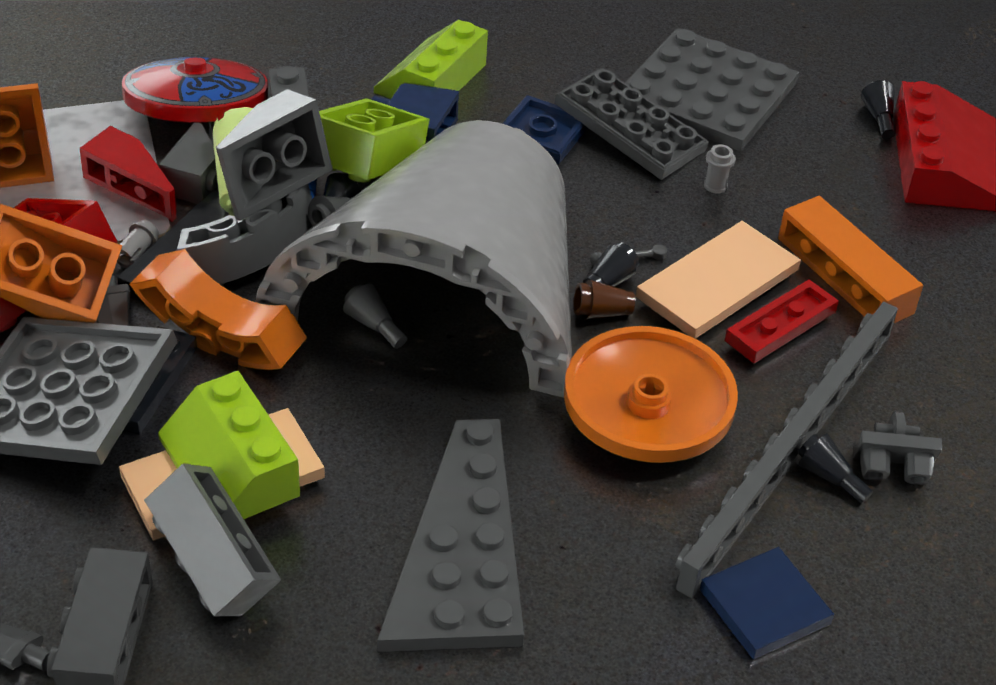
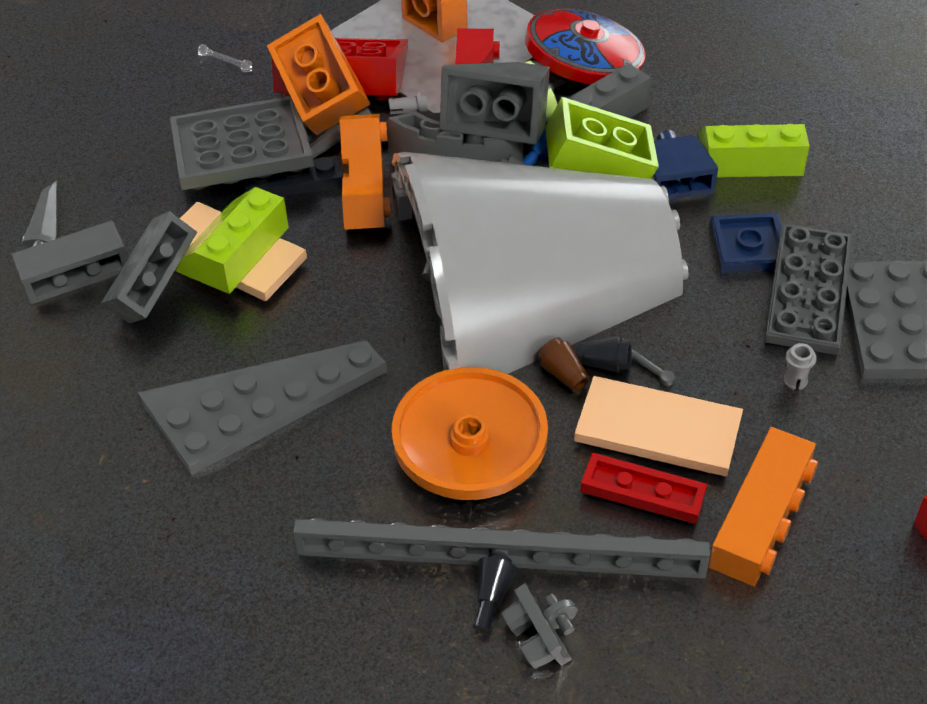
camera: 65 degrees right, 5 degrees up
dark blue tile [700,547,834,660] -> none

